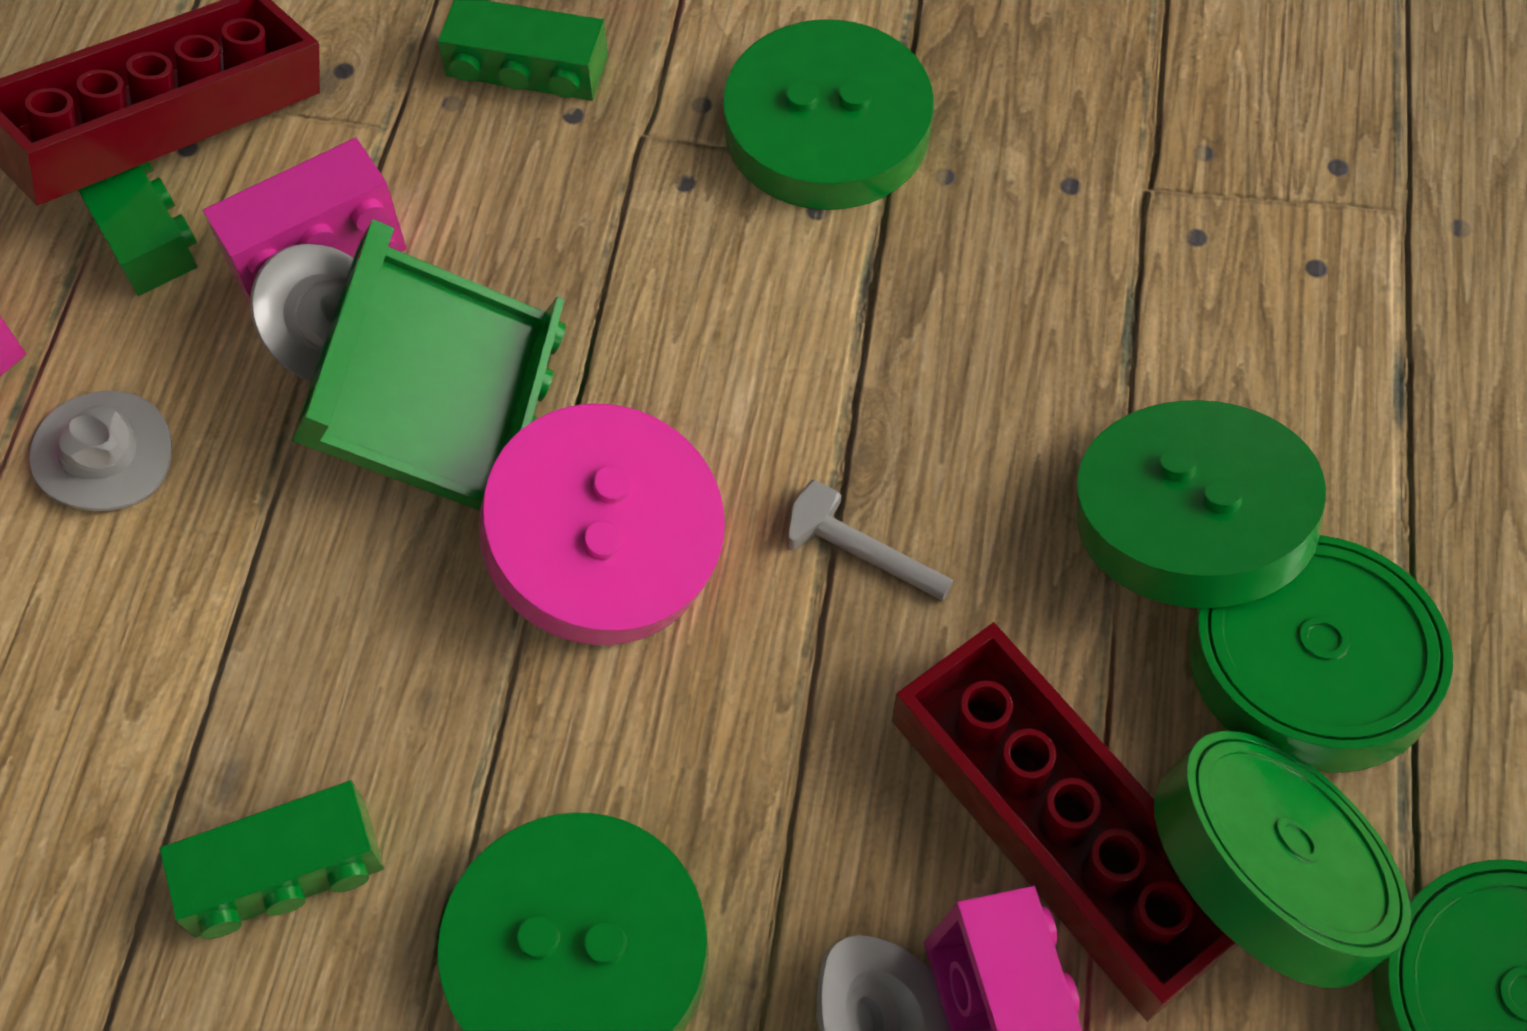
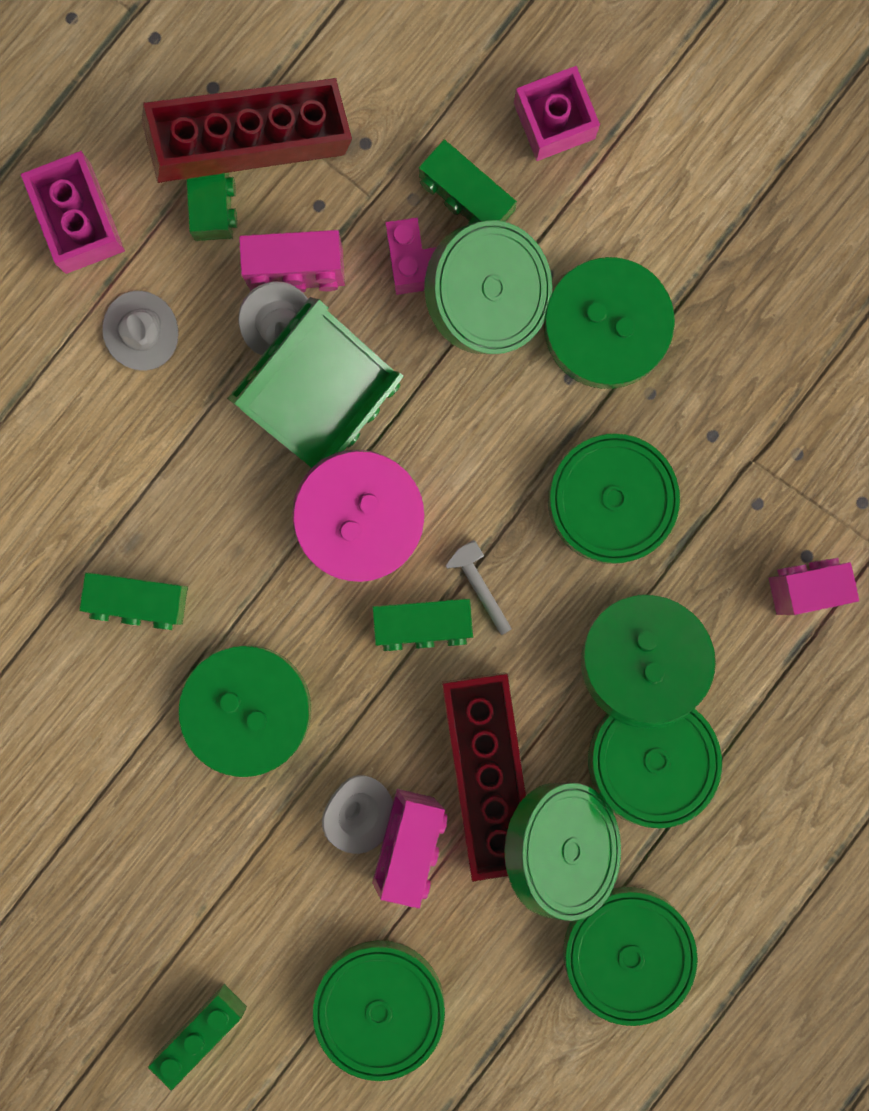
camera: 25 degrees right, 25 degrees up
none -> green brick [373,599,473,651]
none -> dark pink brick [386,217,437,295]
none -> brick [424,220,553,354]
none -> green brick [548,434,680,564]
none -> dark pink brick [769,558,860,615]

